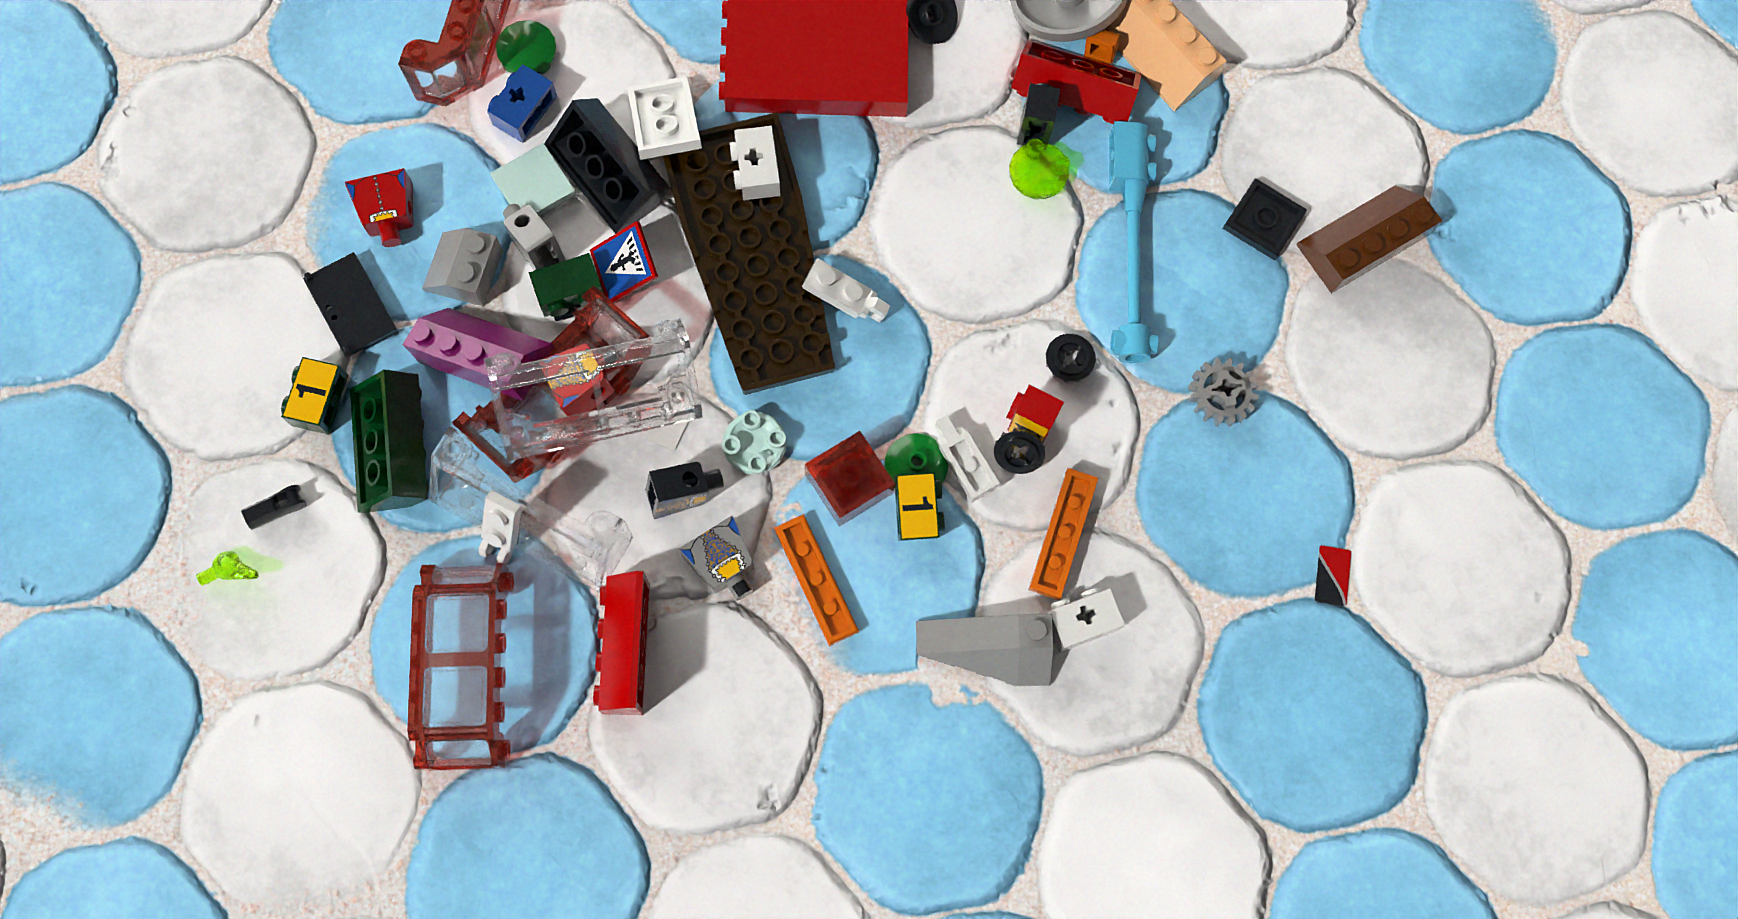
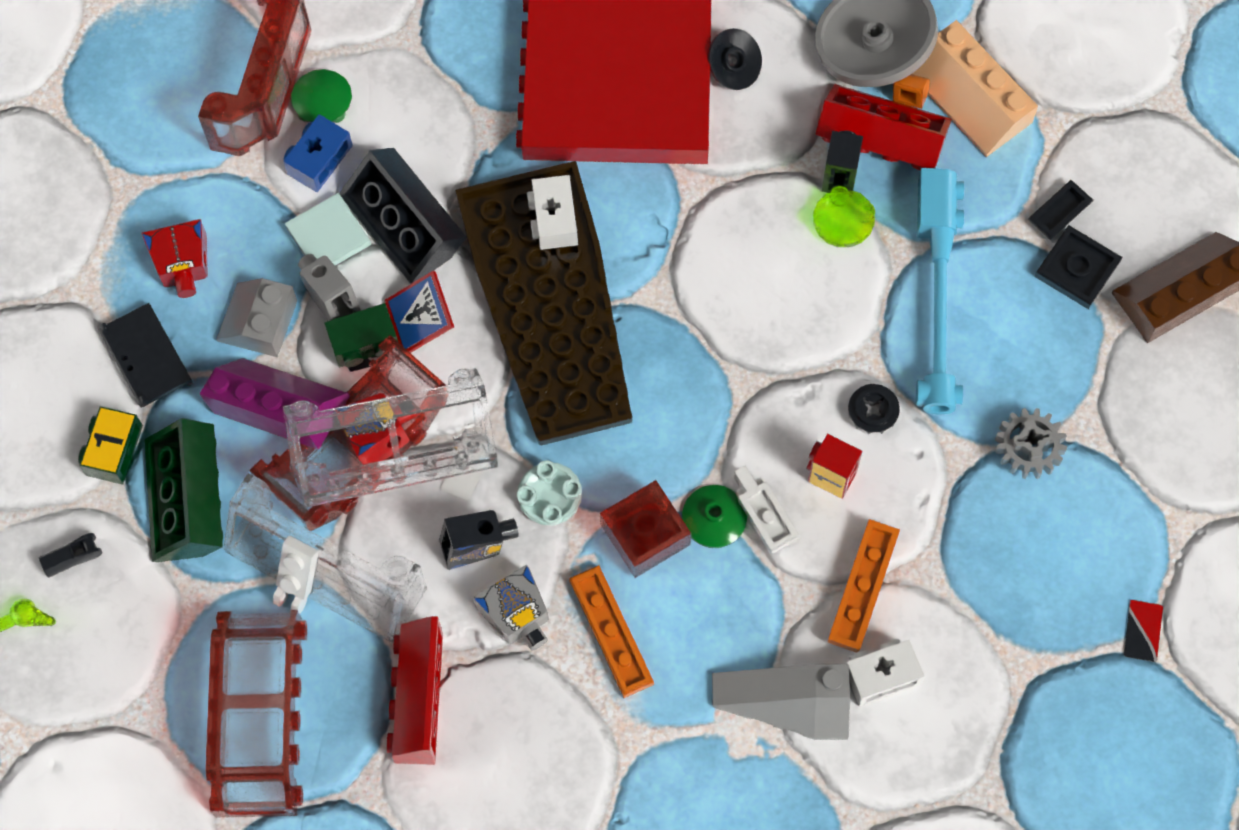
camera: 10 degrees right, 5 degrees down
white plate [627,76,702,160] -> none
white hinge [802,258,890,323] -> none
yellow brick [894,472,945,541] -> none
black gear [994,428,1045,474] -> none
none -> black tile [1028,180,1094,240]

